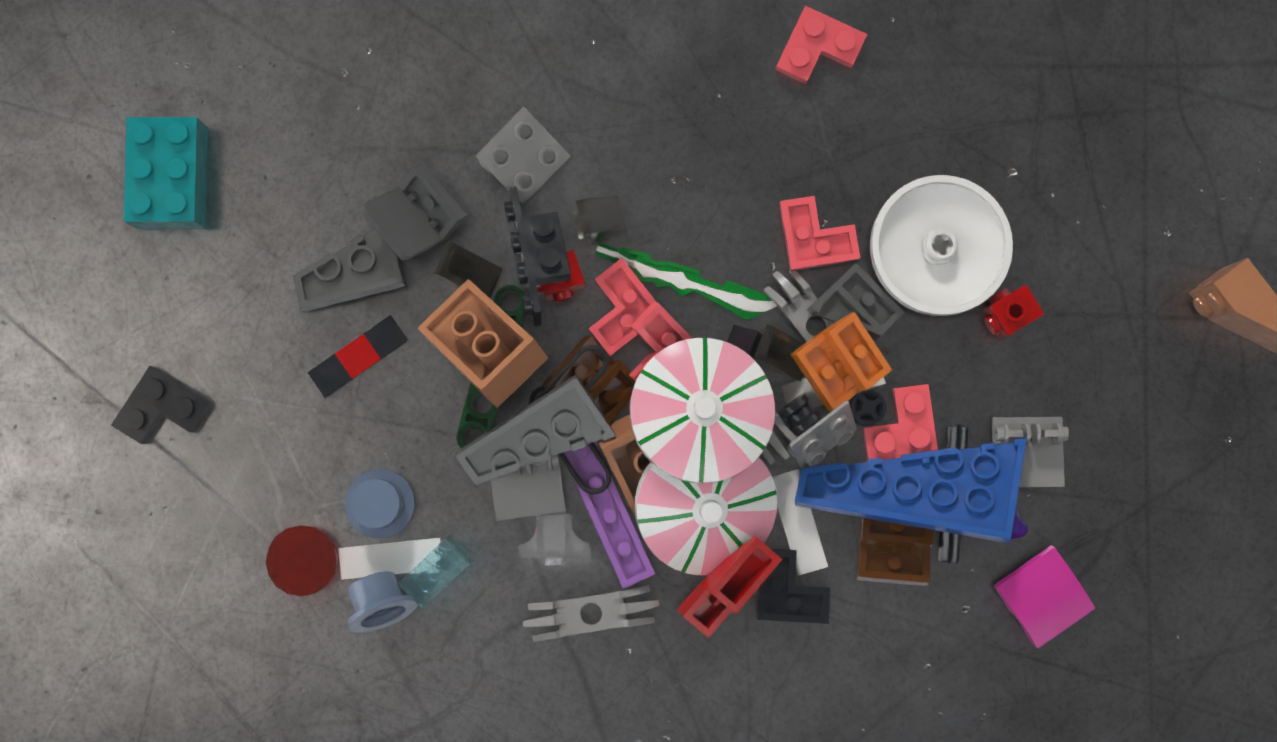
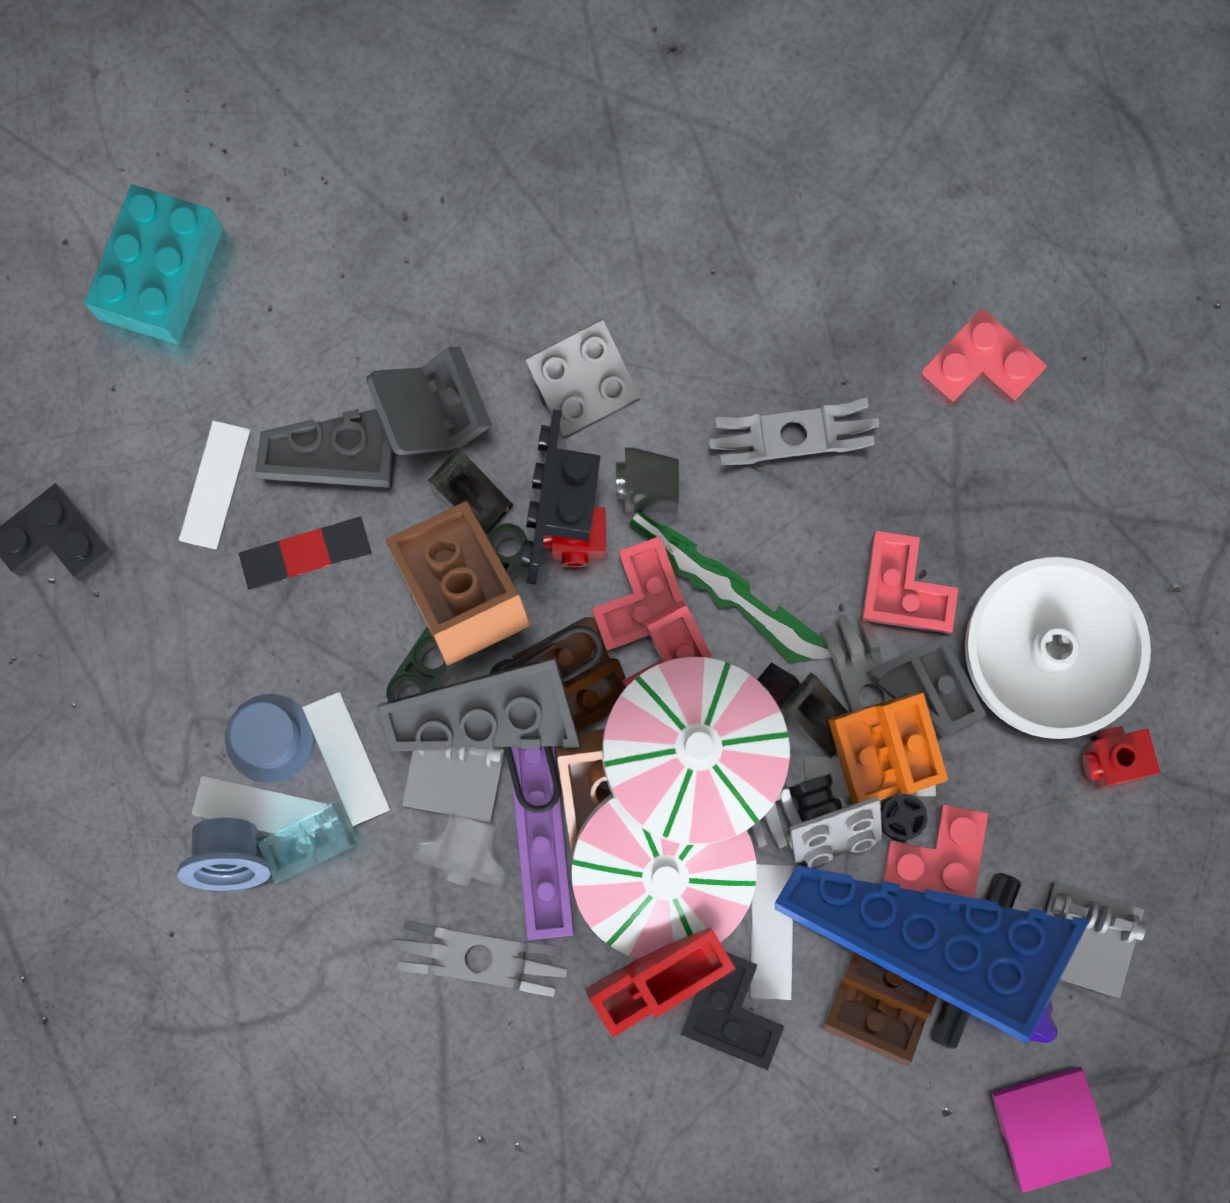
camera: 25 degrees right, 5 degrees down
clear red tile [266,525,339,596] -> none
none -> white sticker [178,421,251,550]
none -> white sticker [302,692,390,826]
none -> light grey piece [708,398,879,465]

